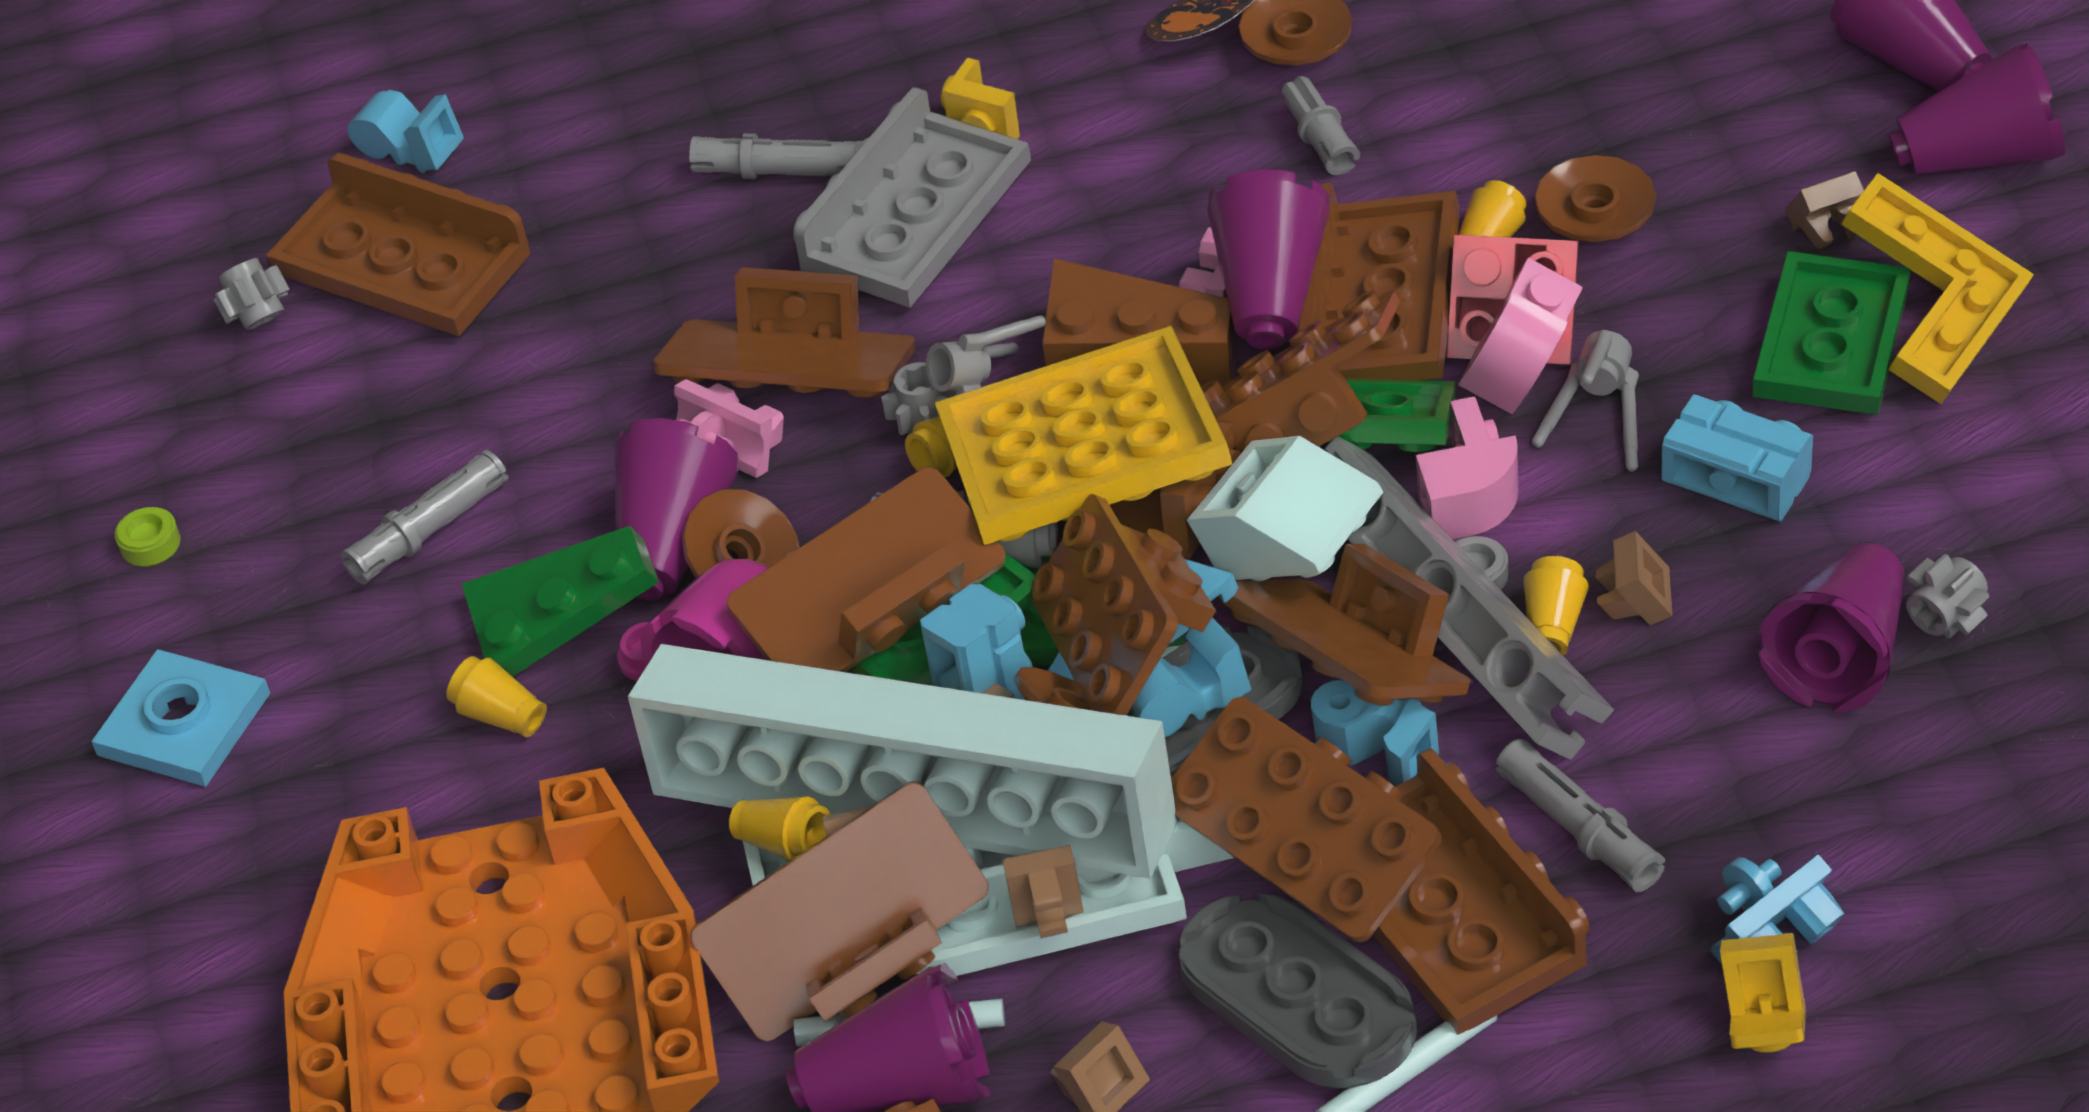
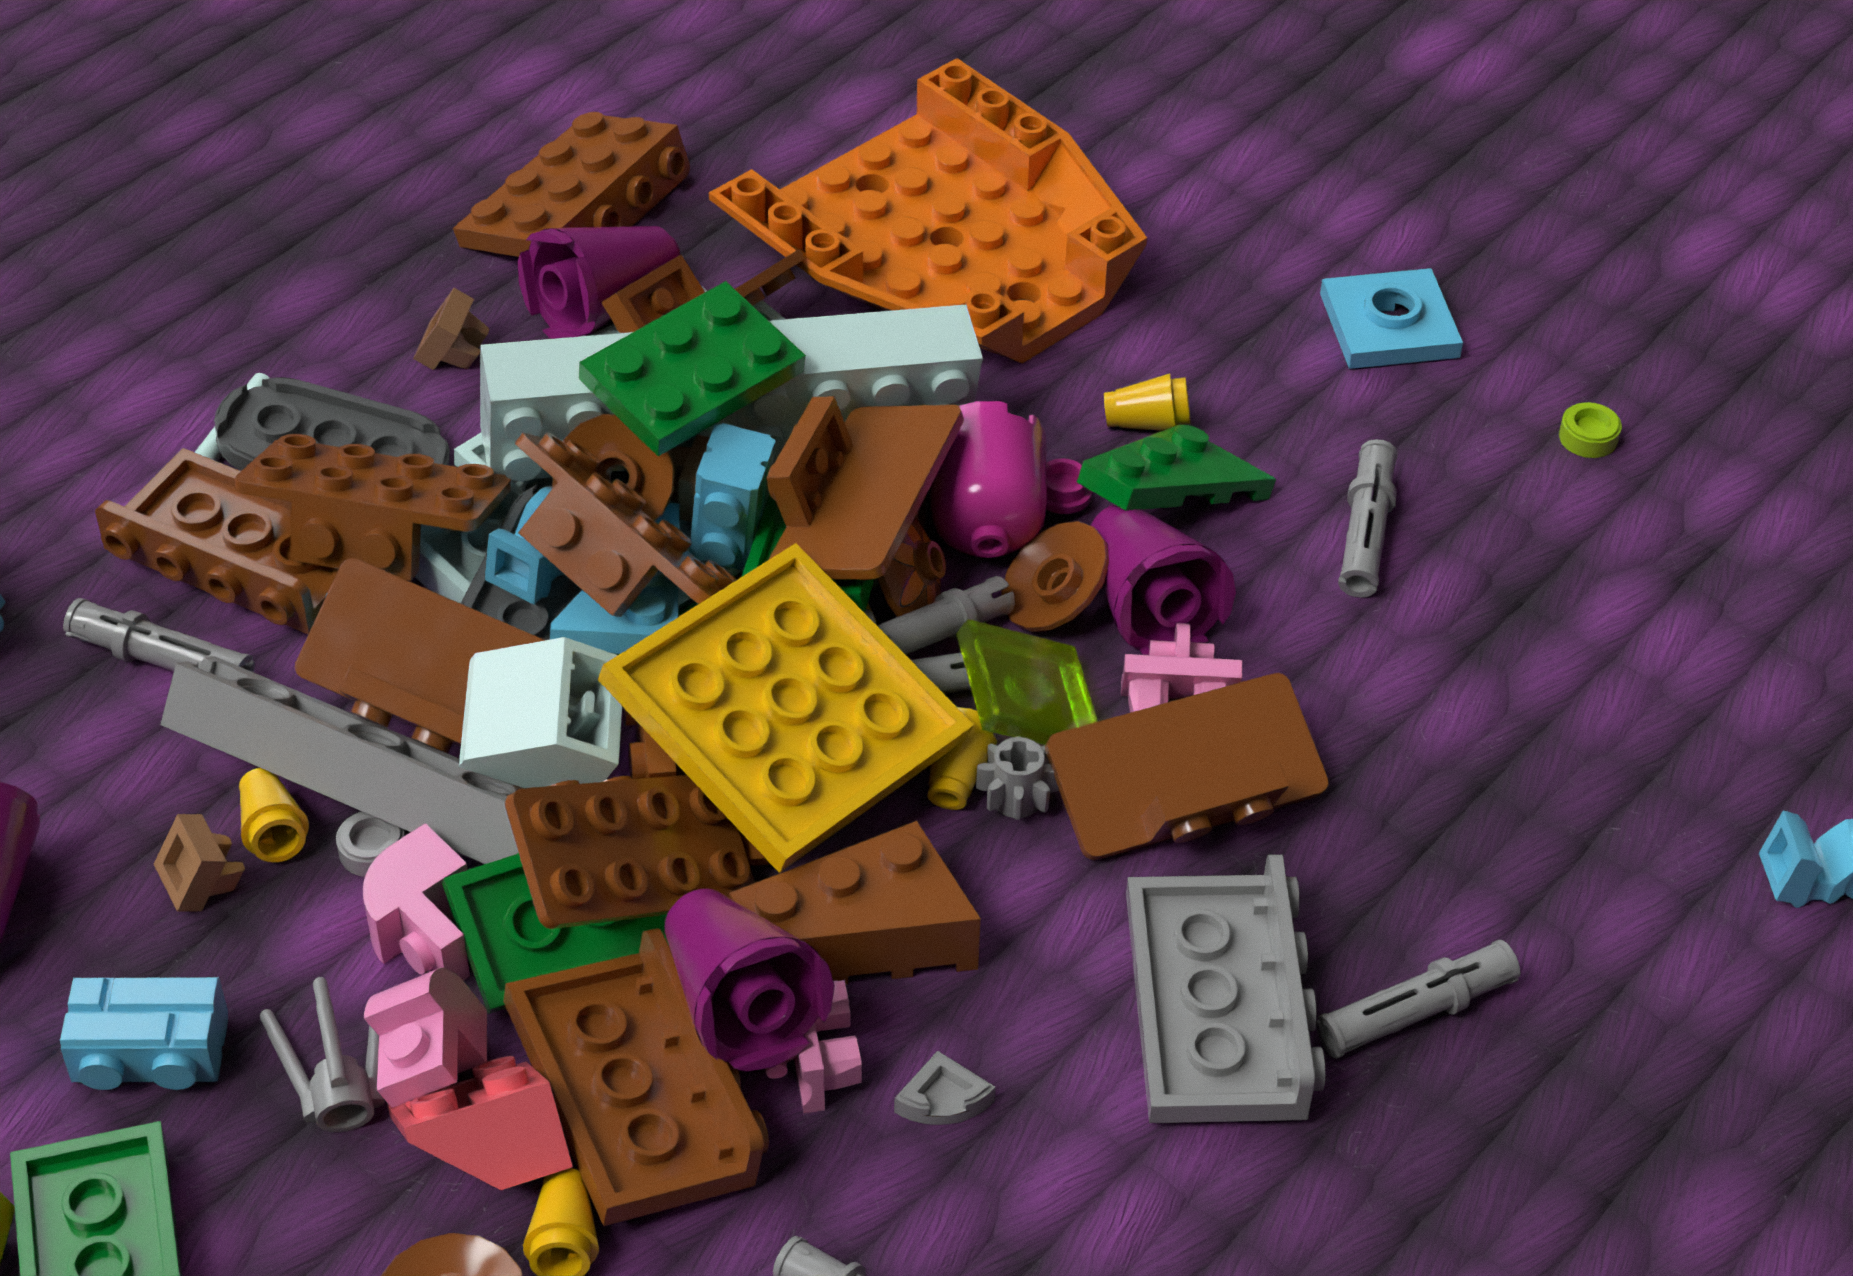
camera: 140 degrees right, 0 degrees up
light grey gear [213,258,290,331] -> none
dark orange bracket [266,153,531,337] -> none
light grey plant [926,316,1046,395] -> none
yellow bracket [941,58,1020,139] -> none
none -> green plate [579,281,806,457]
none -> light grey tile [894,1051,995,1125]
none -> clear neon green tile [956,619,1098,745]

